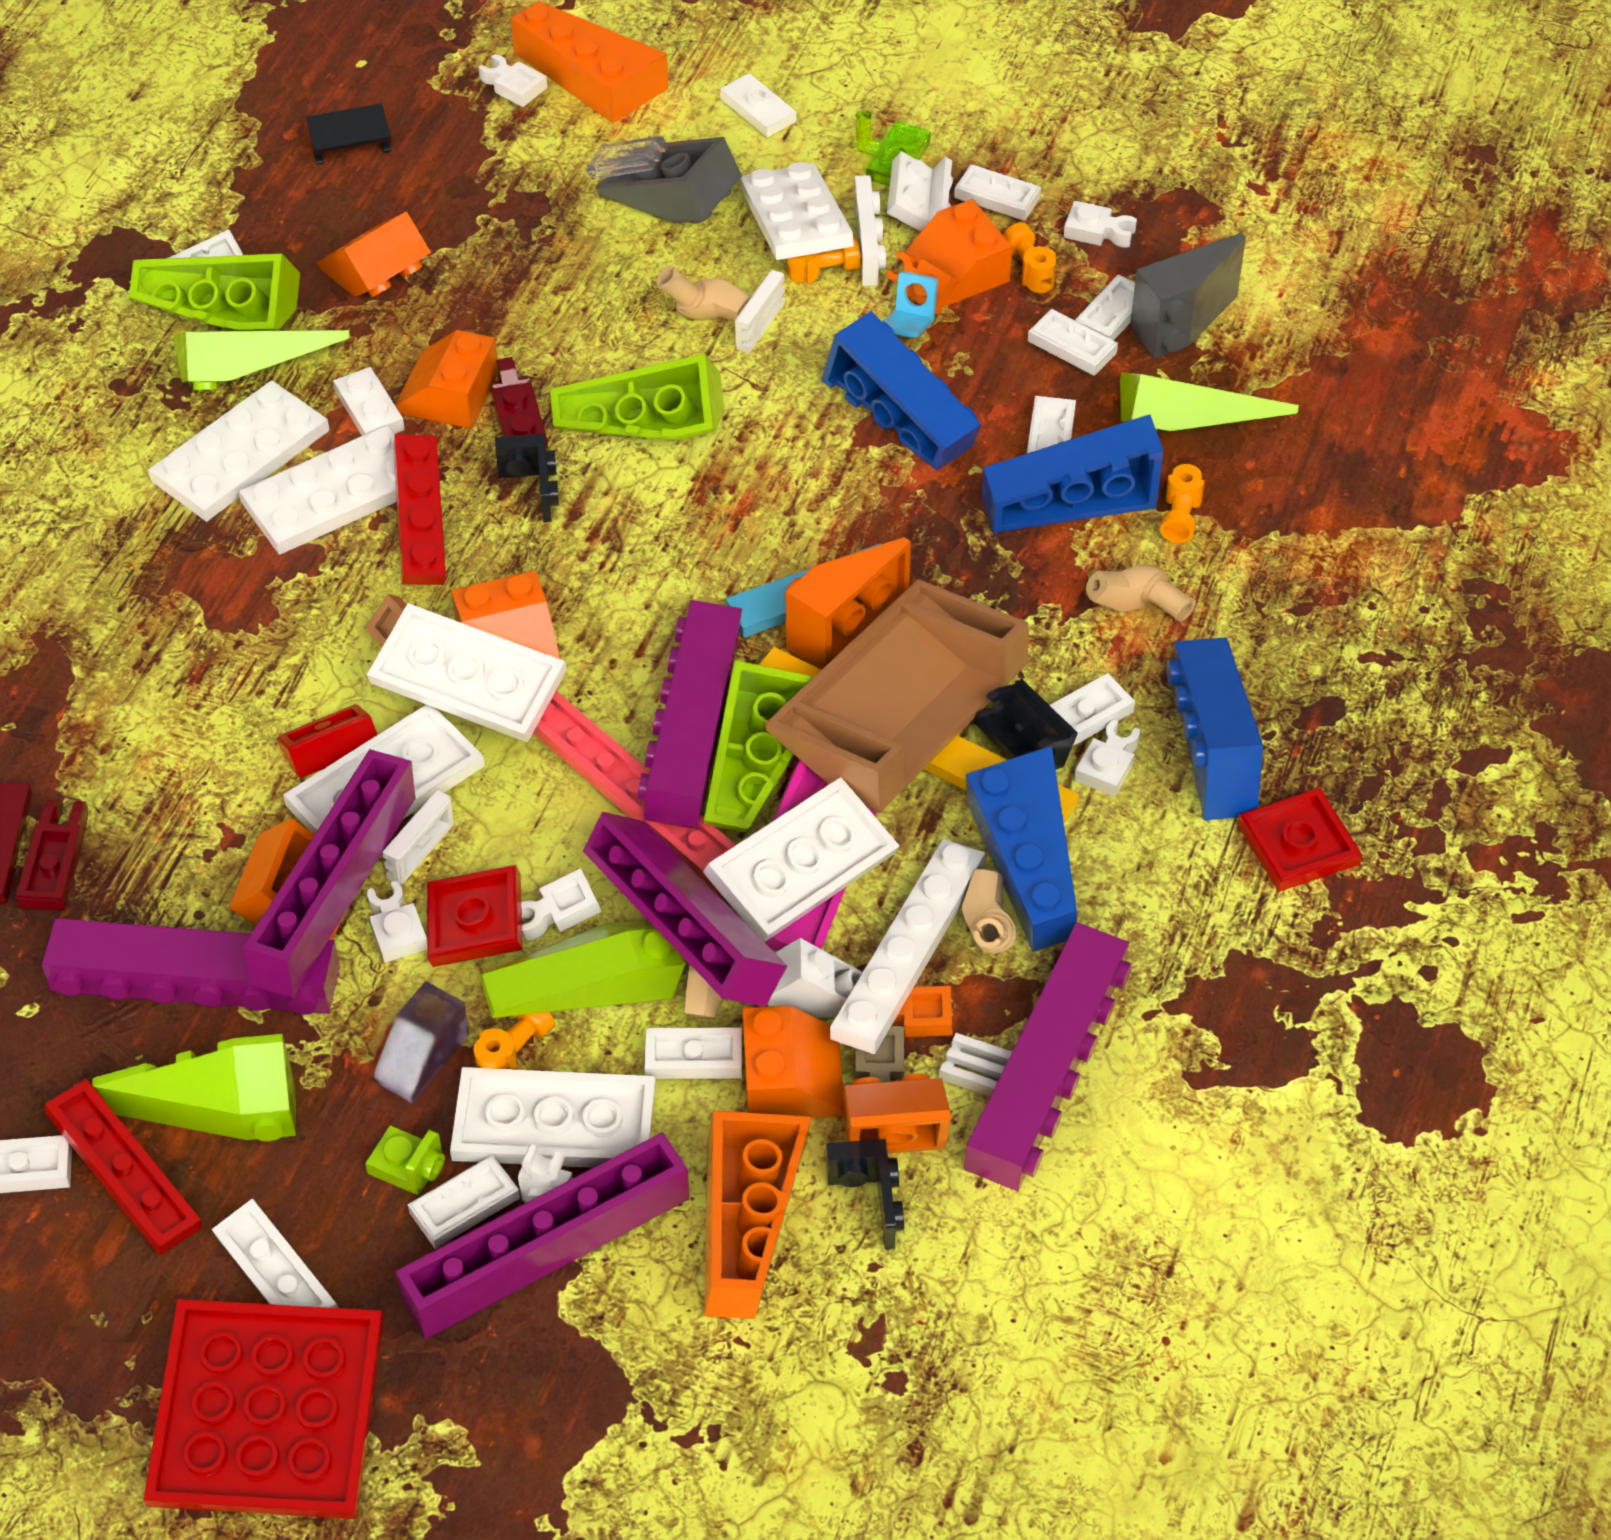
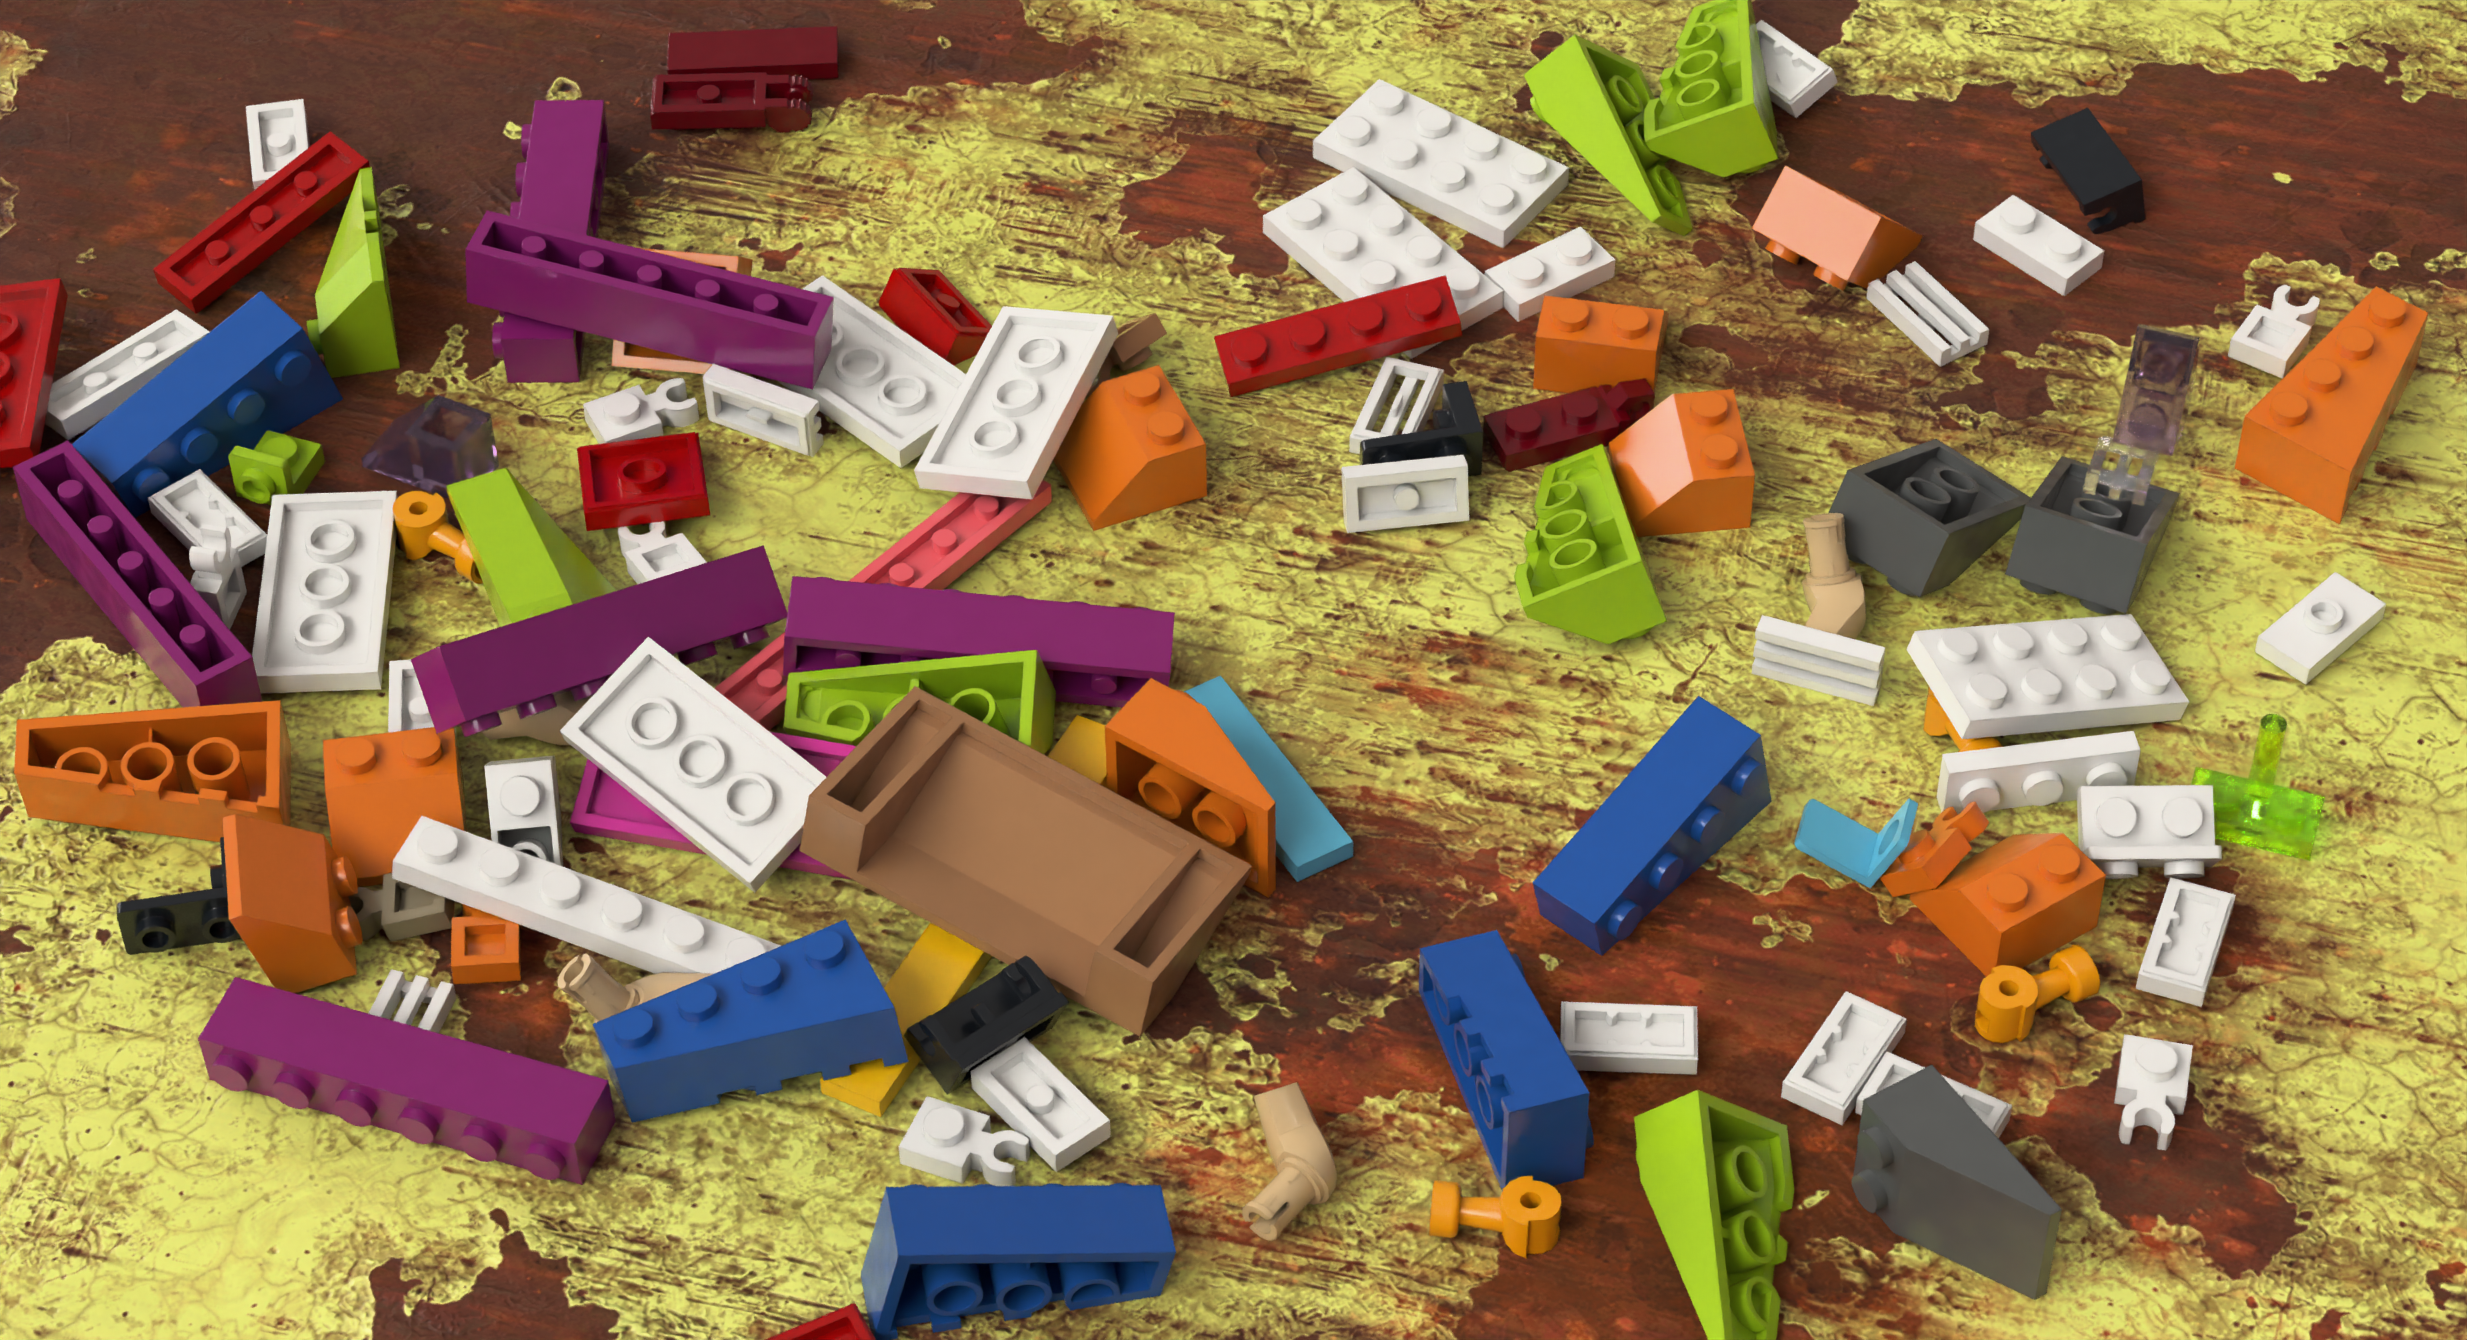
camera: 85 degrees right, 5 degrees down
none -> blue wedge [72,291,343,518]
none -> white plate [1341,455,1469,533]
none -> white tile [1349,357,1444,454]
none -> orange slope [1609,389,1755,537]
none -> dark grey slope [1829,439,2031,597]
none -> white tile [1867,261,1989,367]
none -> white plate [1973,195,2104,296]
none -> slope [2112,324,2200,456]

